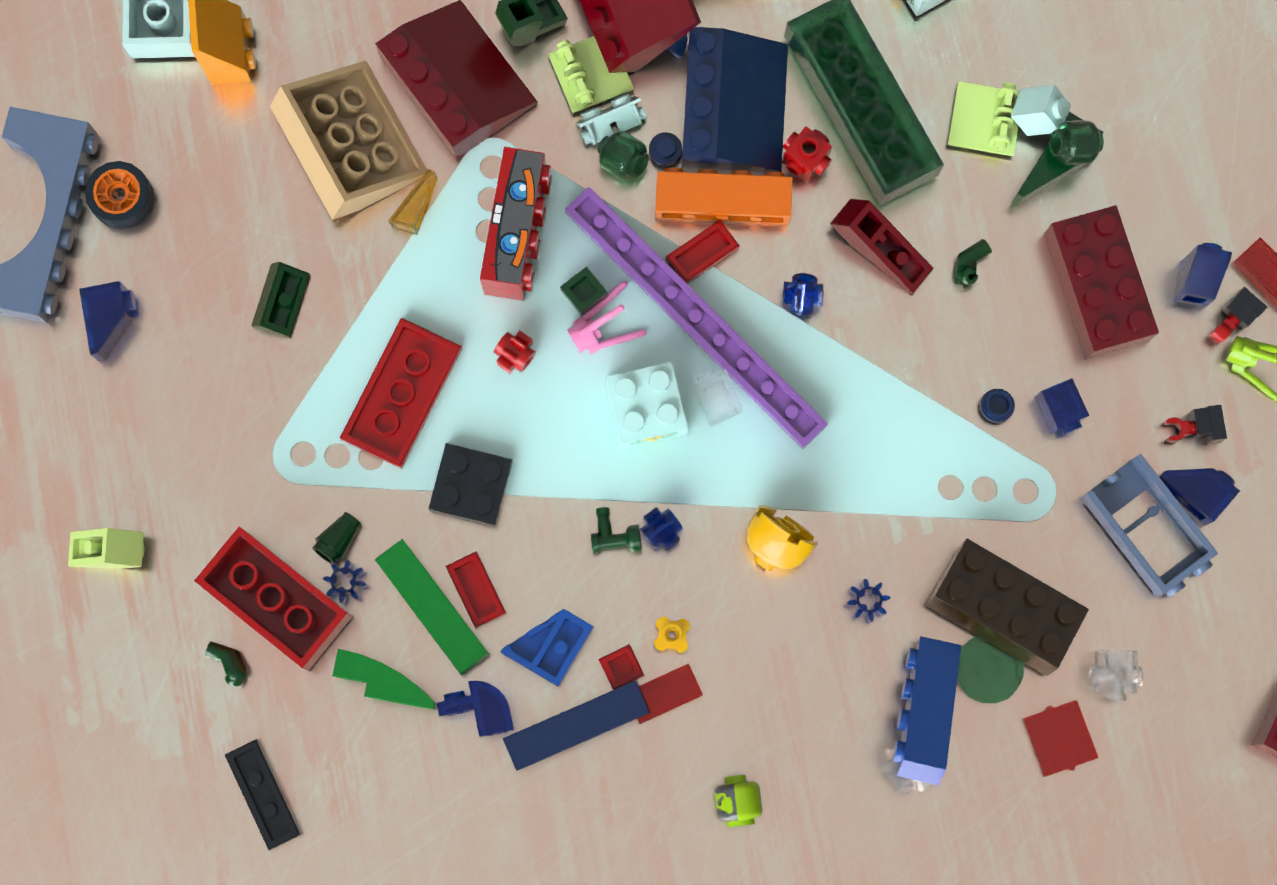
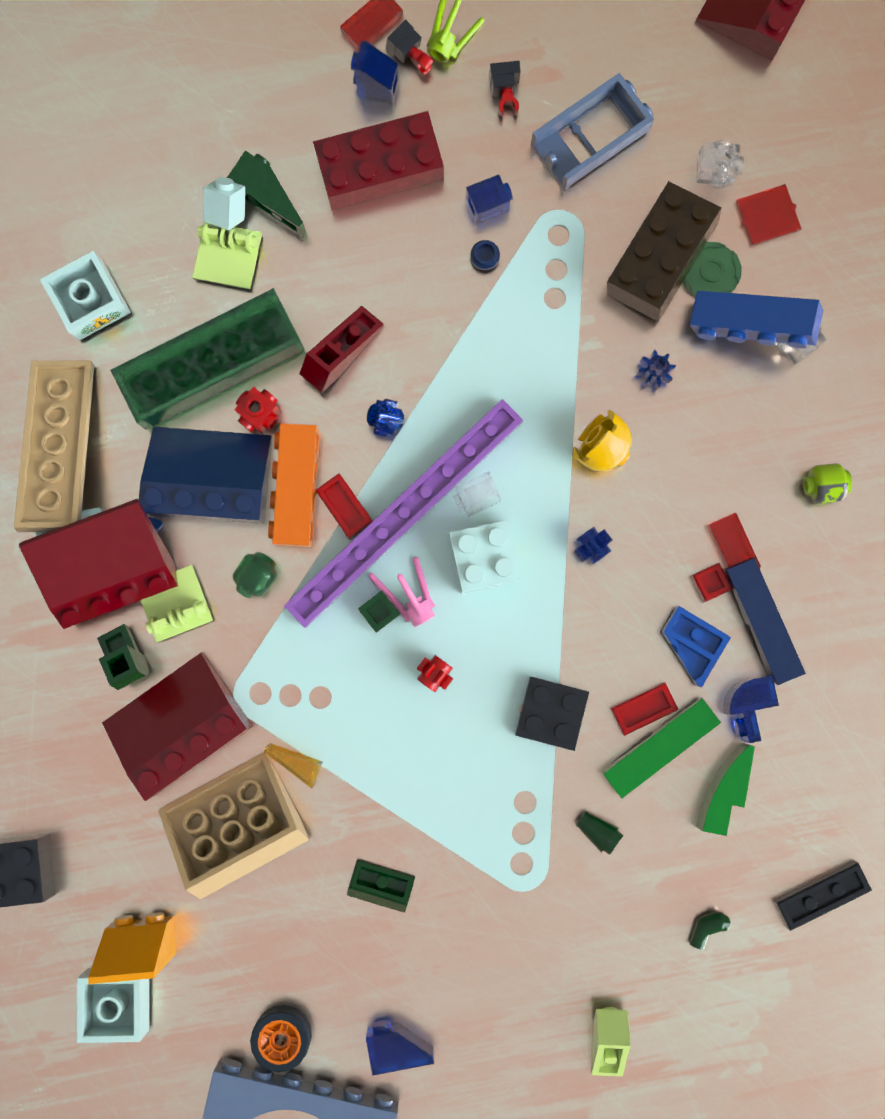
camera: 85 degrees left, 5 degrees up
red brick [194,526,353,671] -> none
clear blue gear [323,560,368,604] -> none
red tile [340,318,463,469] -> none
brick [480,147,552,301] -> none
light aqua hinge [574,93,647,145] -> none
dark green piece [591,507,642,554] -> none
dark blue plate [649,132,682,166] -> none
yellow plate [654,617,690,653] -> none
dark green arm [955,239,992,285] -> none
clear green head [1049,120,1104,165] -> none
clear blue slope [1158,468,1240,526] -> none

